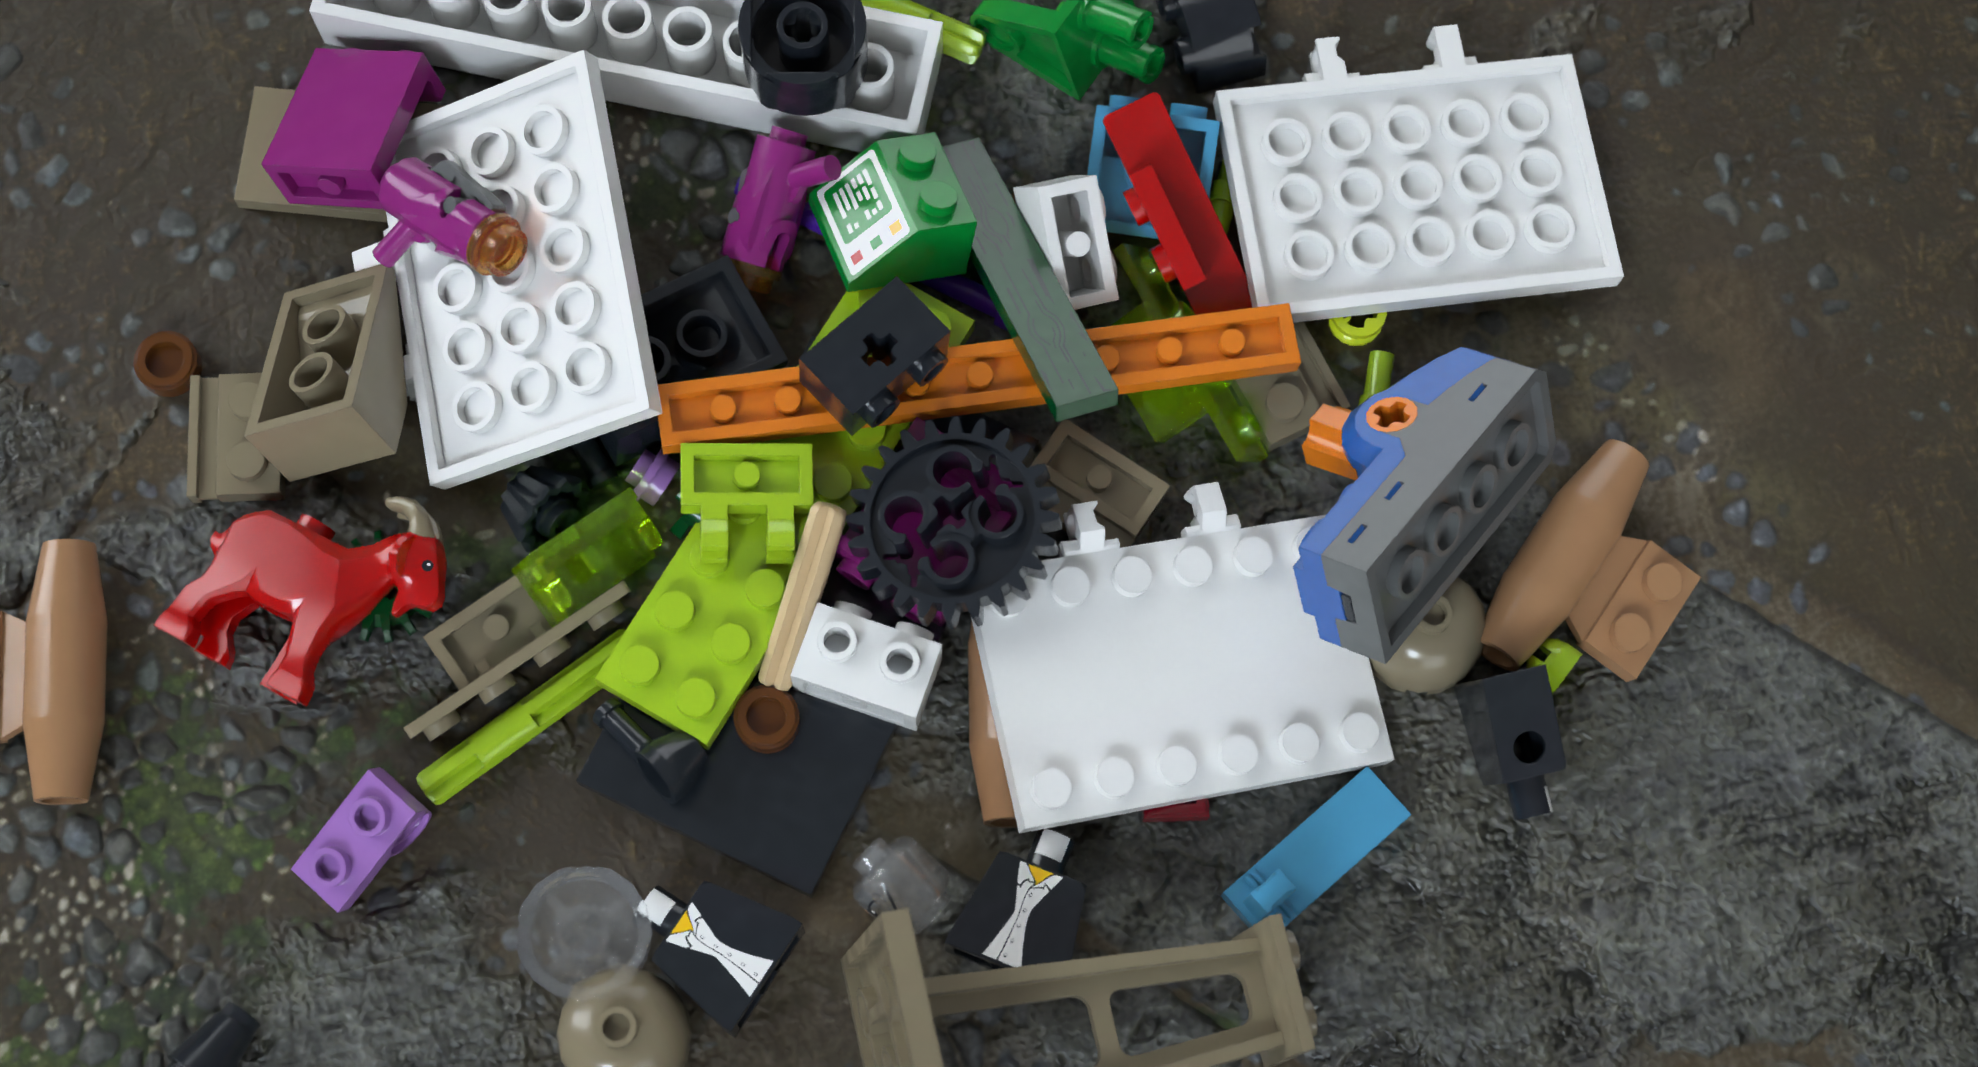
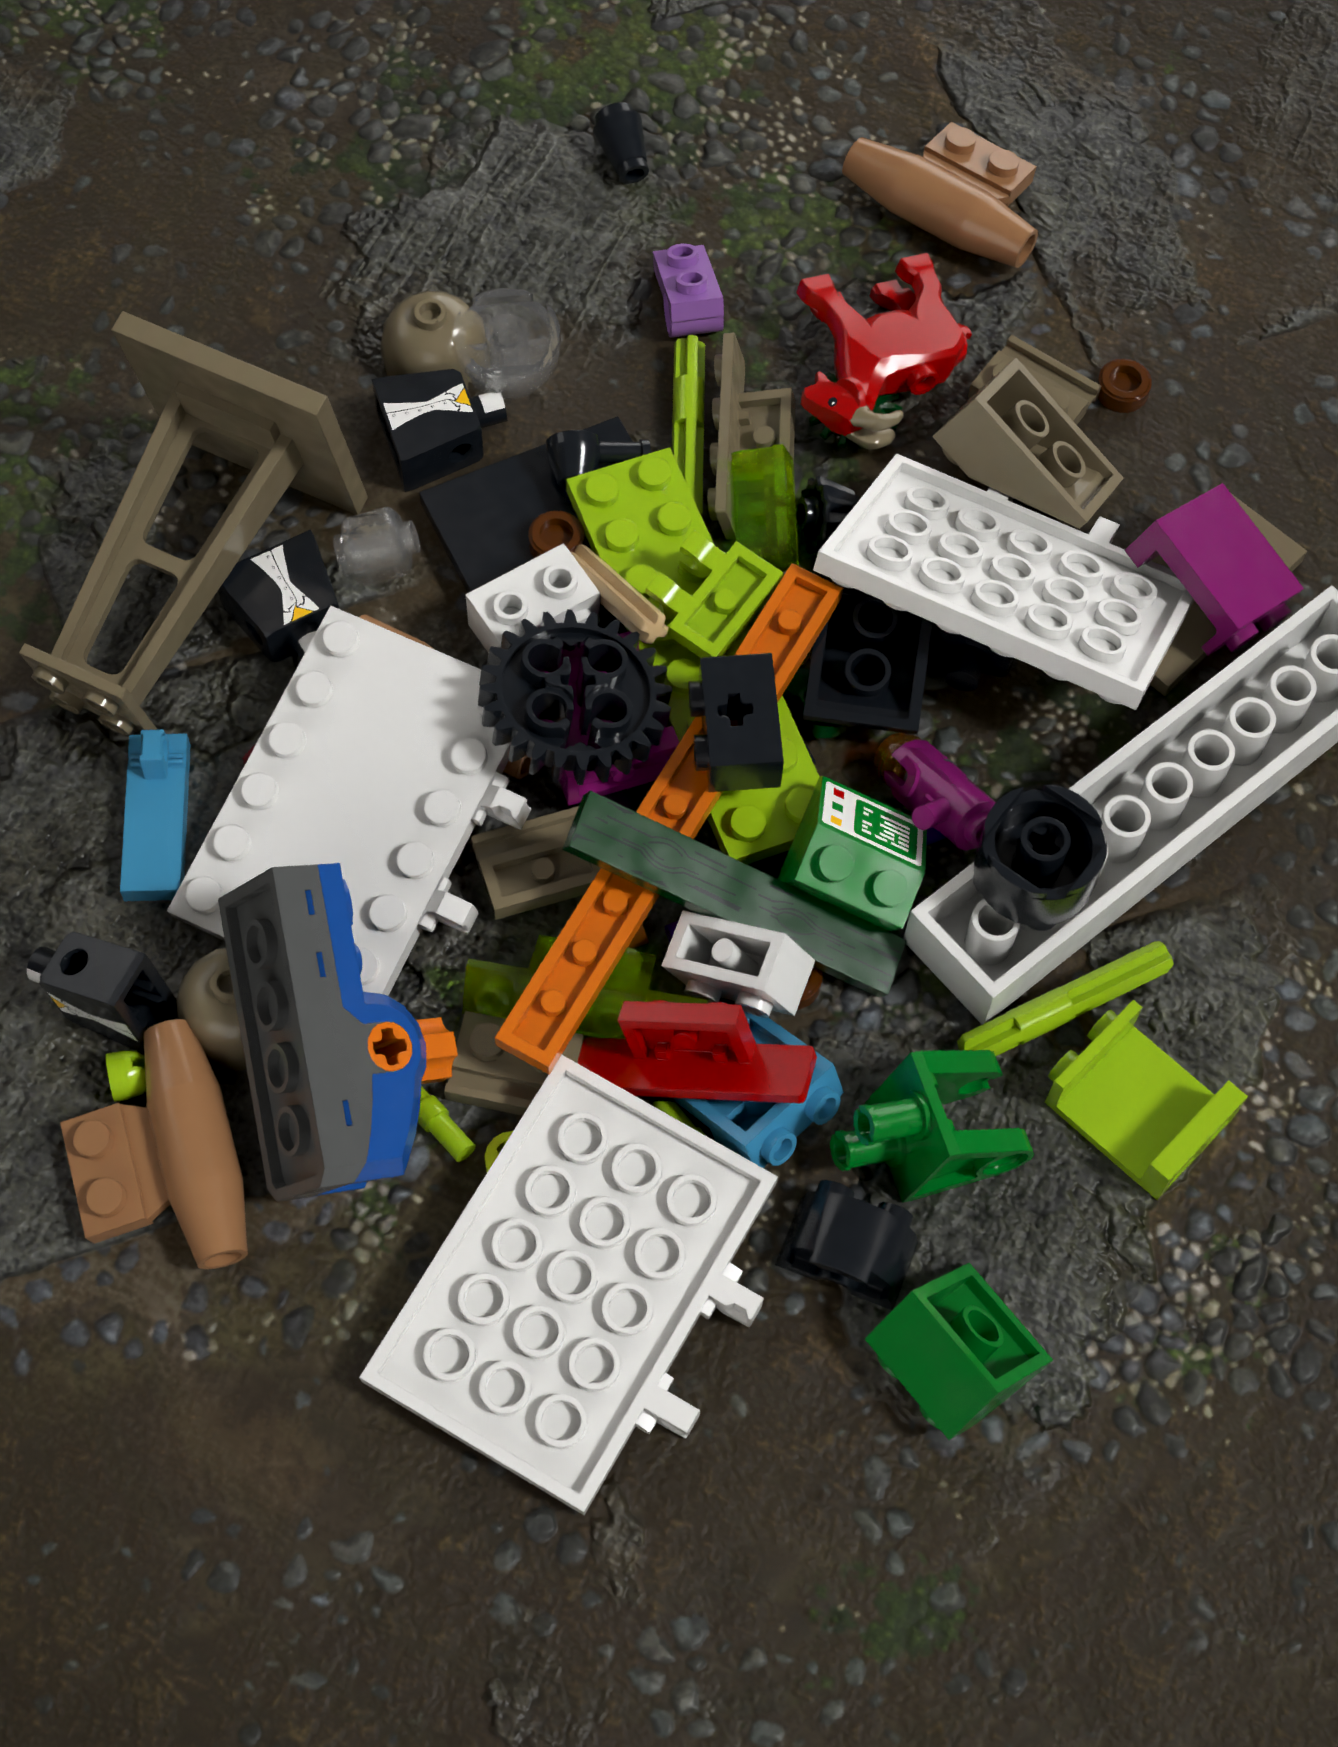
camera: 130 degrees right, 10 degrees down
magenta piece [372,157,528,277] -> none

